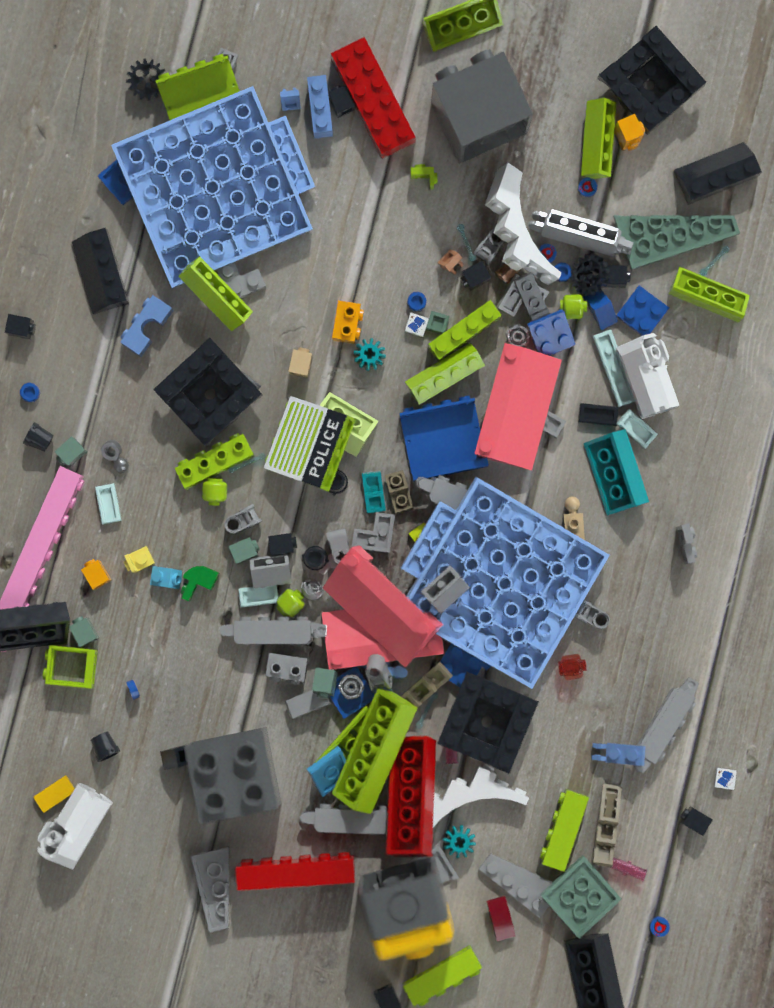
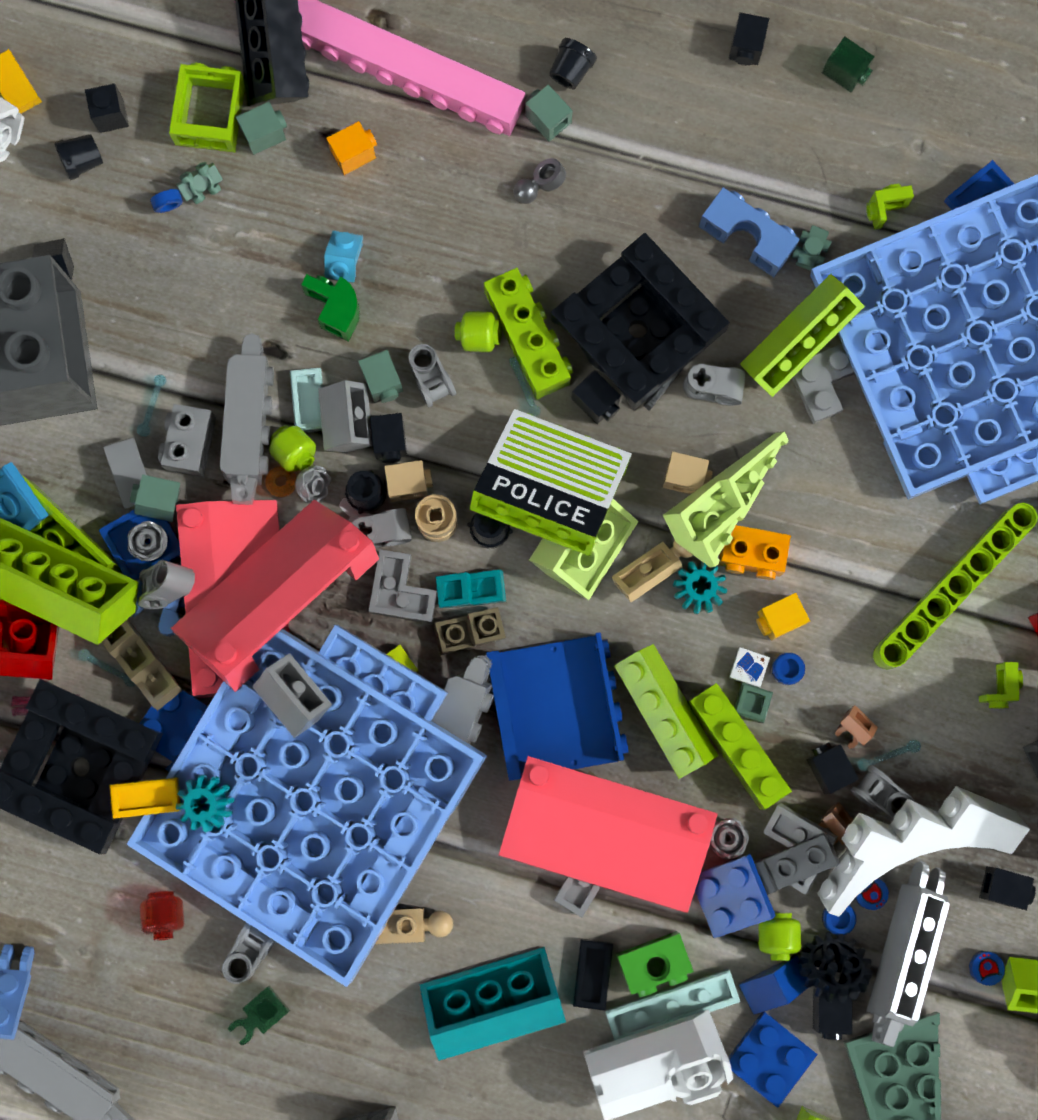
camera: 90 degrees right, 5 degrees down
blue tile [20,383,40,402] -> none
black slope [72,227,129,315] -> none
light aqua tile [95,483,122,525] -> none
light yellow bracket [123,546,155,573] -> none
light aqua tile [616,409,658,449] -> none
none -> black brick [85,83,129,133]
none -> yellow tile [110,777,181,819]
none -> clear light blue hinge [137,374,166,437]
none -> teal gear [175,775,235,832]
none -> sand green piece [176,162,223,204]
none -> clear green plate [228,985,290,1045]
none -> clear orange plate [265,466,297,498]
none -> tan brick [385,460,433,502]
none -> tan wheel [415,494,458,542]
none -> black brick [571,370,621,425]
none -> tan plate [612,540,693,602]
none -> bright green brick [616,931,694,997]
none -> yellowish green wedge [663,432,789,567]
none -> light grey piece [683,364,746,406]
none -> yellow brick [756,593,810,641]
none -> sand green piece [792,225,832,271]
none -> clear green brick [822,36,875,93]
none -> lime bracket [866,184,914,230]
none -> lime beam [873,503,1038,670]
none -> black brick [979,866,1036,911]

